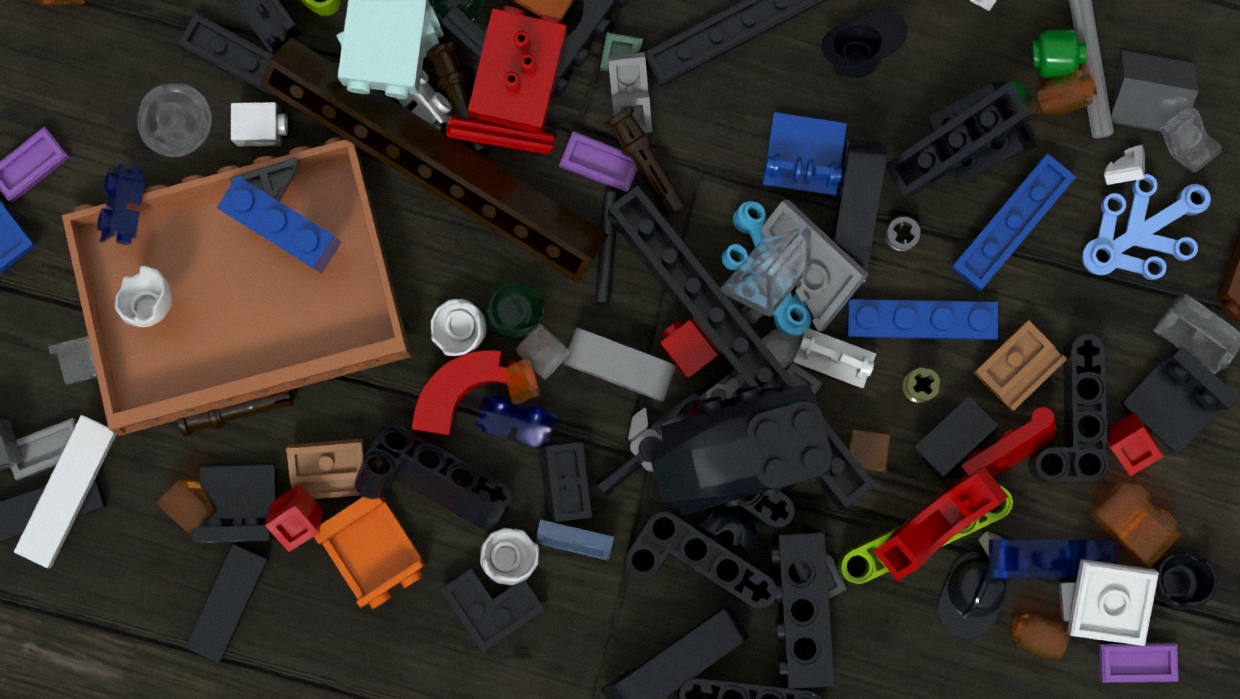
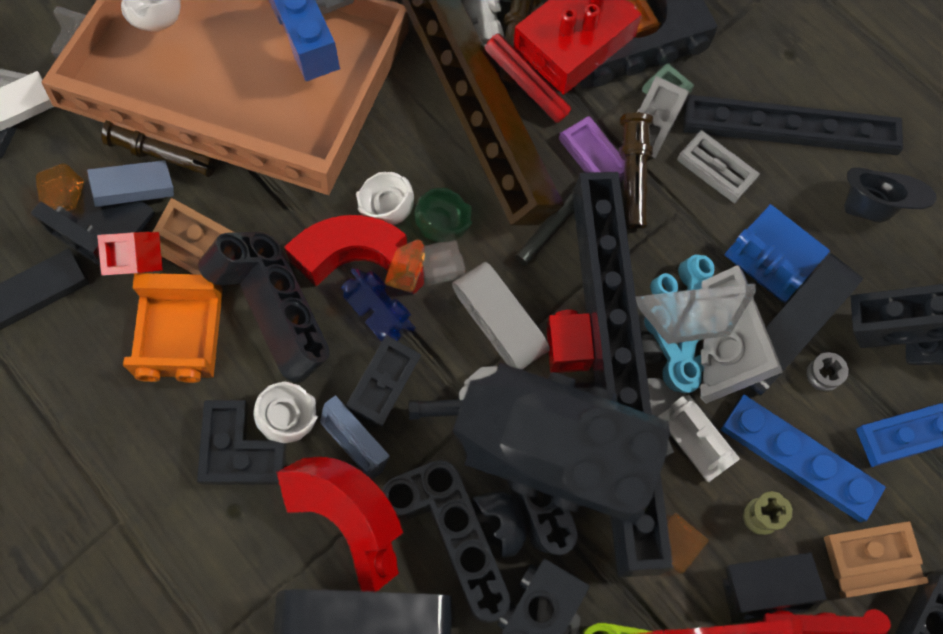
camera: 30 degrees right, 15 degrees down
none -> sand blue tile [87,160,174,207]
none -> red arch [276,457,403,592]
none -> light grey tile [677,130,760,204]

